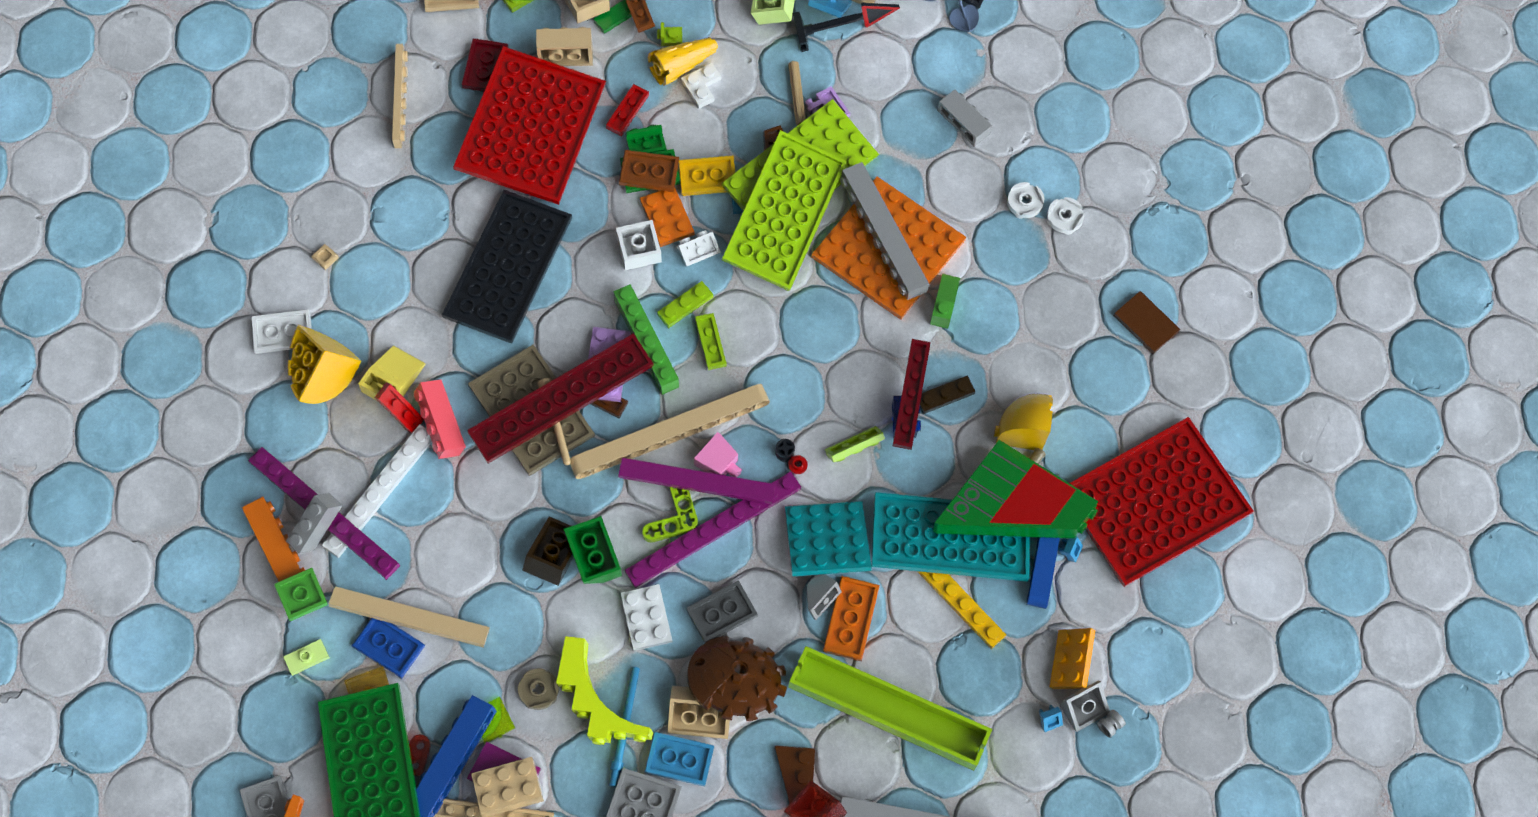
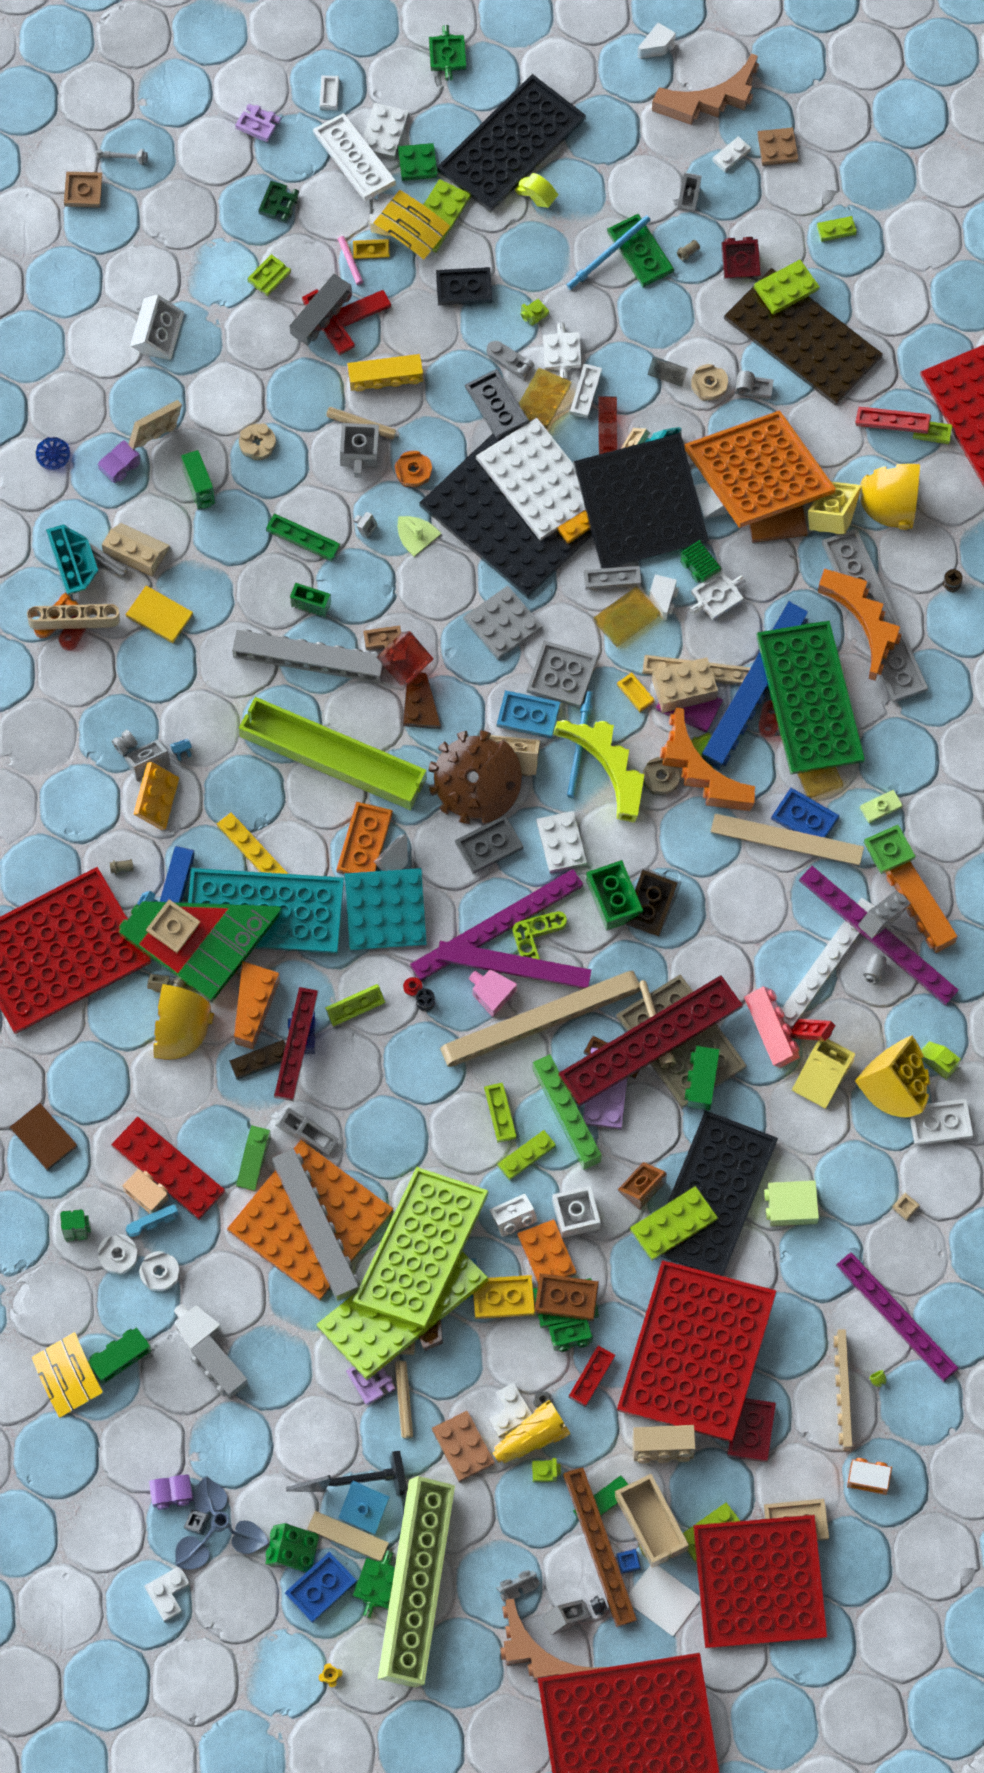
camera: 175 degrees left, 0 degrees up
none -> yellow sticker [32,1332,103,1417]
none -> green brick [60,1209,91,1242]
none -> green brick [88,1327,152,1385]
none -> dark tan pin [109,859,134,875]
none -> red plate [111,1116,225,1220]
none -> light nougat brick [122,1169,169,1214]
none -> medium azure hinge [125,1204,178,1237]
none -> tan plate [146,900,200,954]
none -> dark tan plate [147,974,170,992]
none -> medium lavender brick [149,1474,193,1510]
none -> white torso [174,1304,221,1353]
none -> orange wedge [234,961,280,1050]
none -> light grey slope [275,1107,338,1155]
none -> nougat plate [431,1411,495,1482]
none -> dark grey plate [533,1391,553,1408]
none -> yellow tile [617,672,655,713]
none -> dark orange slope [617,1162,667,1210]
none -> lime plate [630,1186,717,1261]
none -> orange arch [660,707,755,811]
none -> green brick [684,1046,720,1110]
none -> yellowish green brick [764,1180,819,1226]
none -> magenta tile [836,1252,959,1382]
none -> white brick [847,1458,892,1495]
none -> light grey brick [863,953,887,984]
none -> lime hinge [869,1370,887,1387]
none -> lime slope [921,1041,961,1080]

